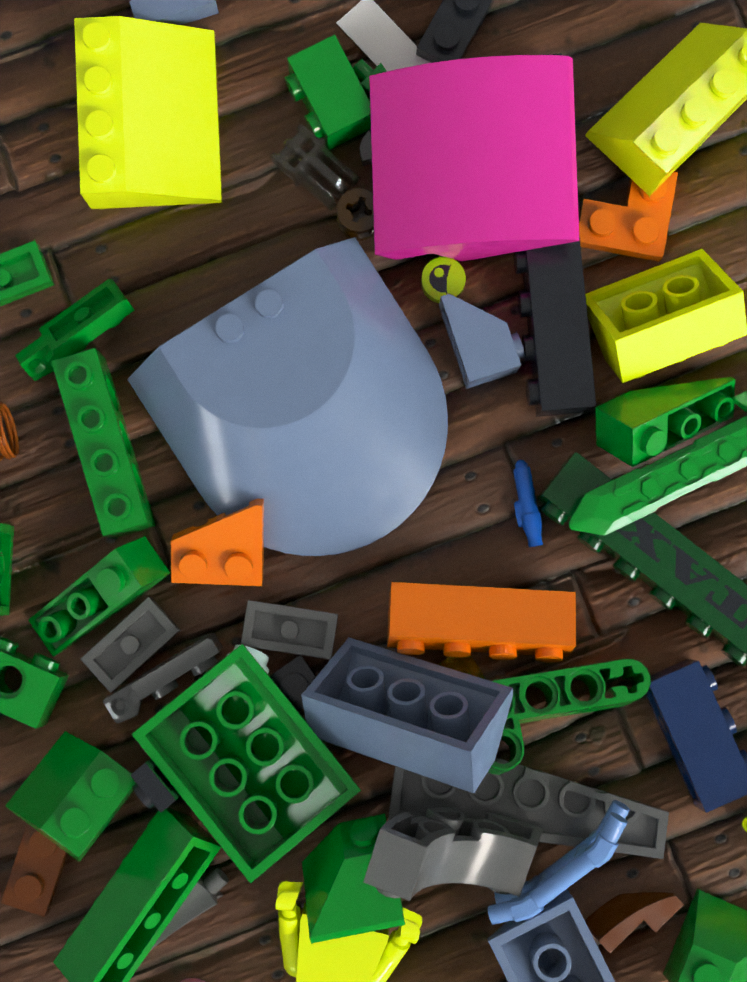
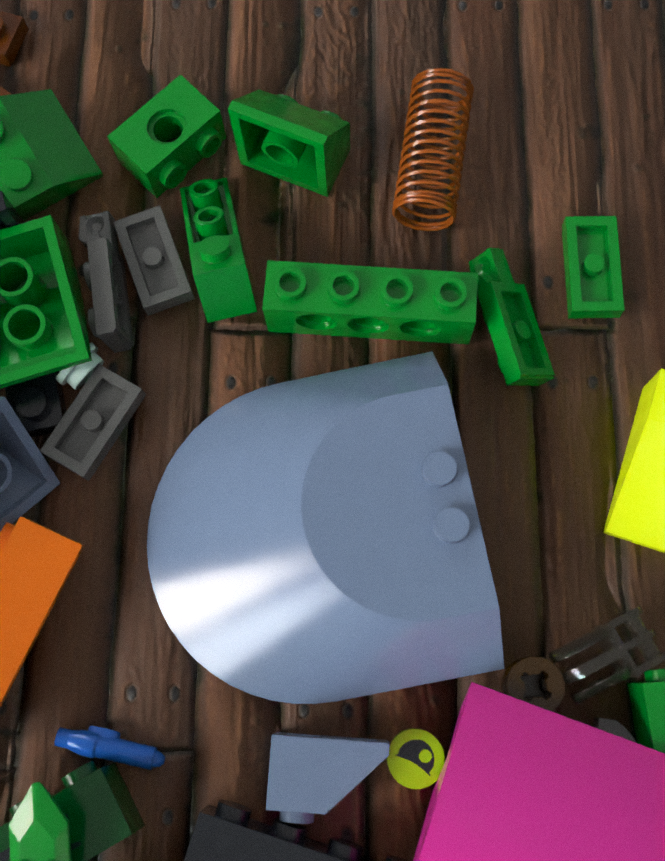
camera: 120 degrees right, 10 degrees down
orange wing [171,499,264,586] -> none

